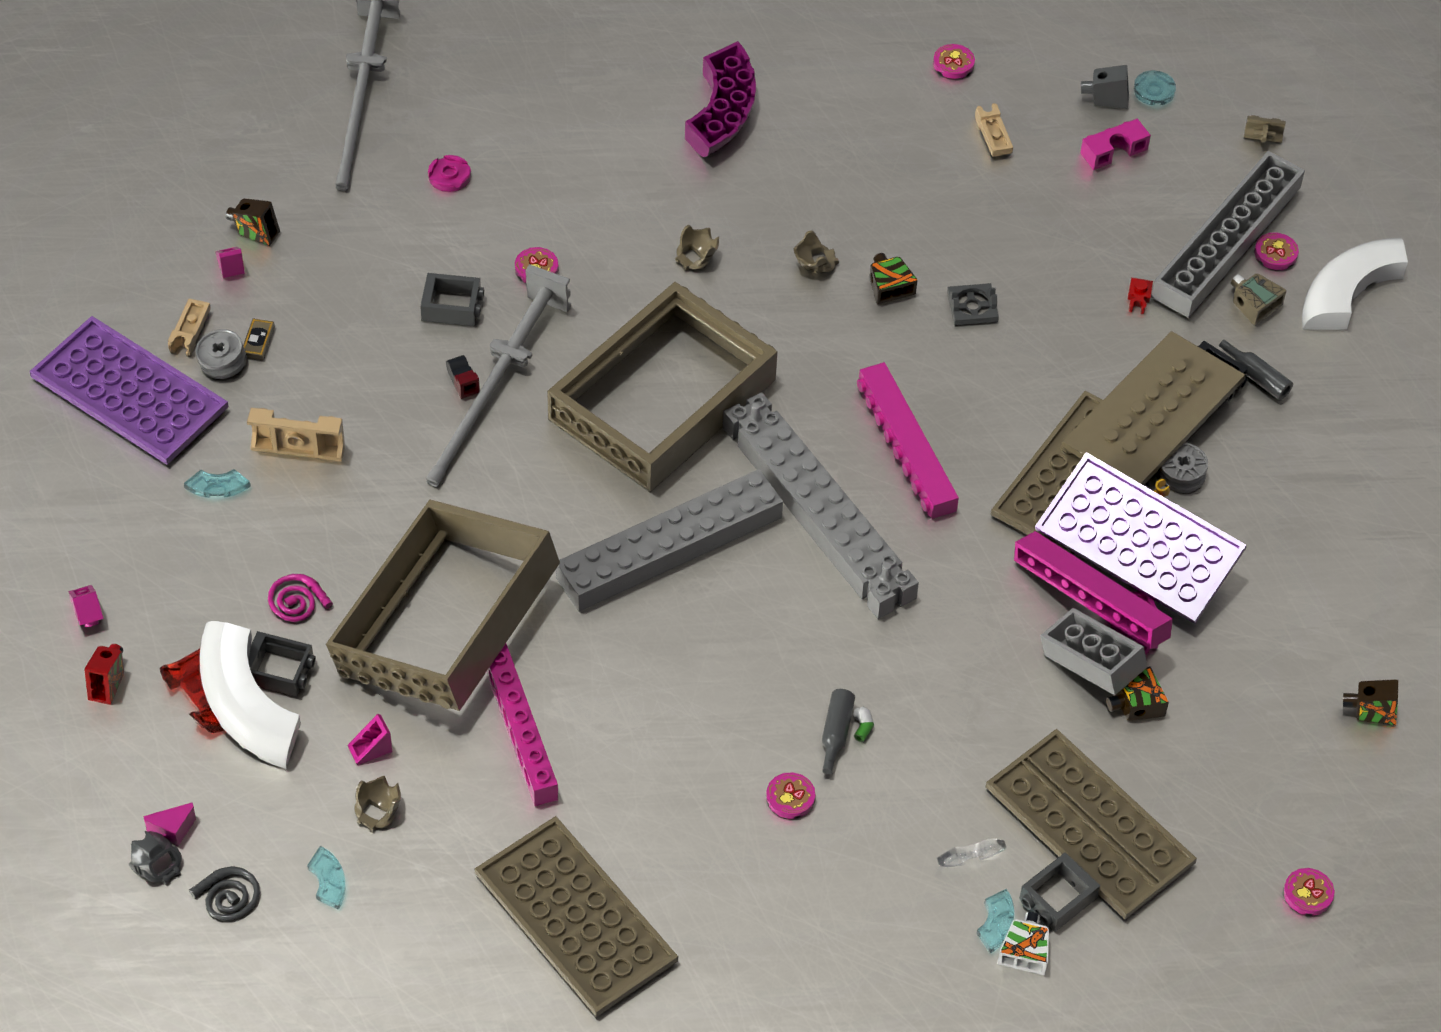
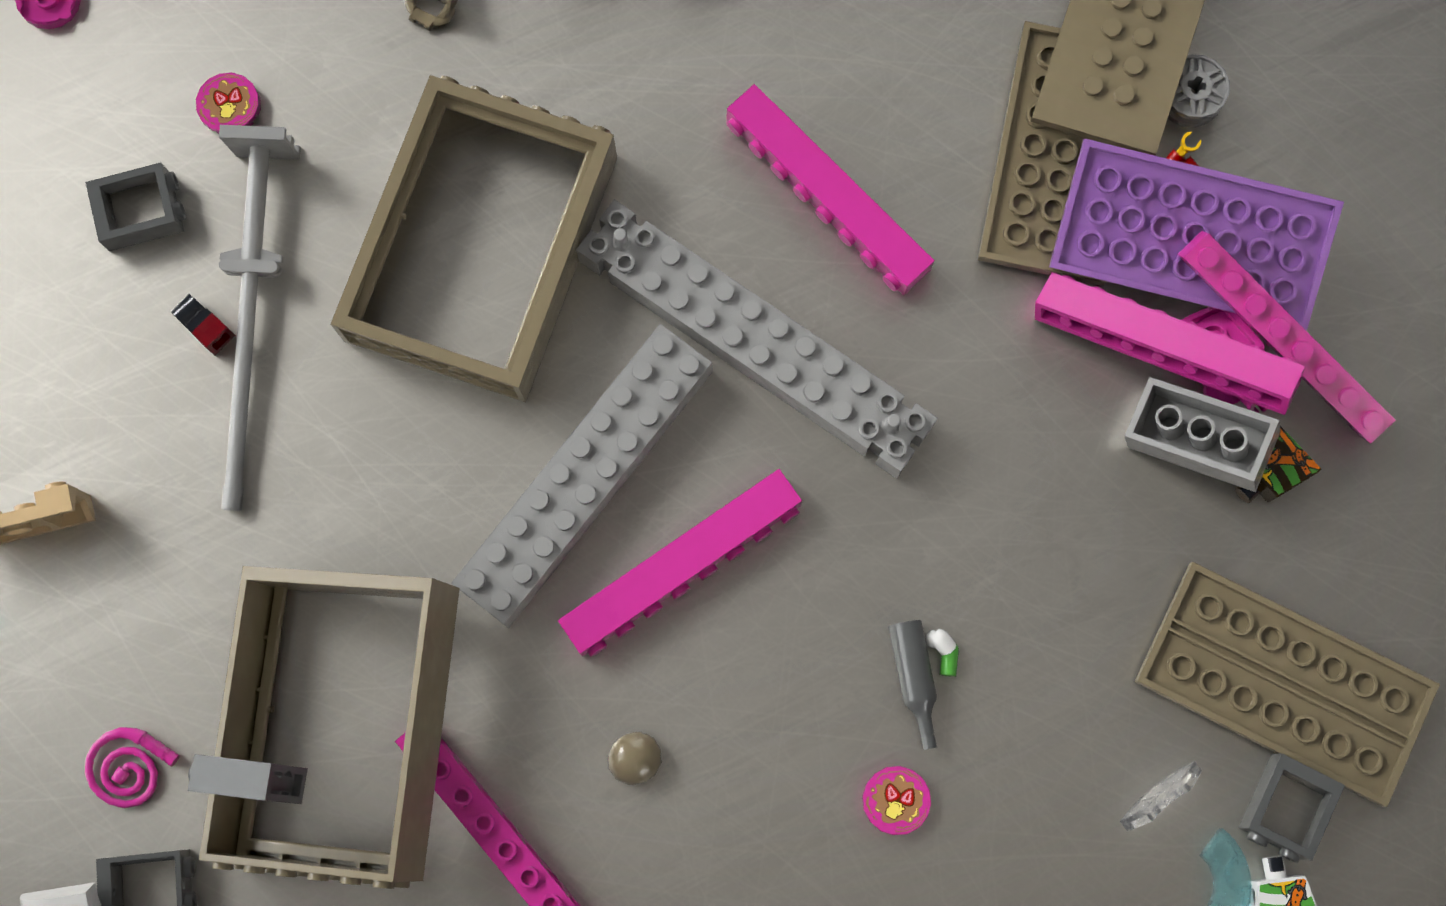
camera: 20 degrees left, 25 degrees up
none -> window [188,754,308,804]
none -> dark pink brick [557,469,802,657]
none -> dark tan hair [607,732,662,785]
none -> dark pink brick [1177,231,1396,444]

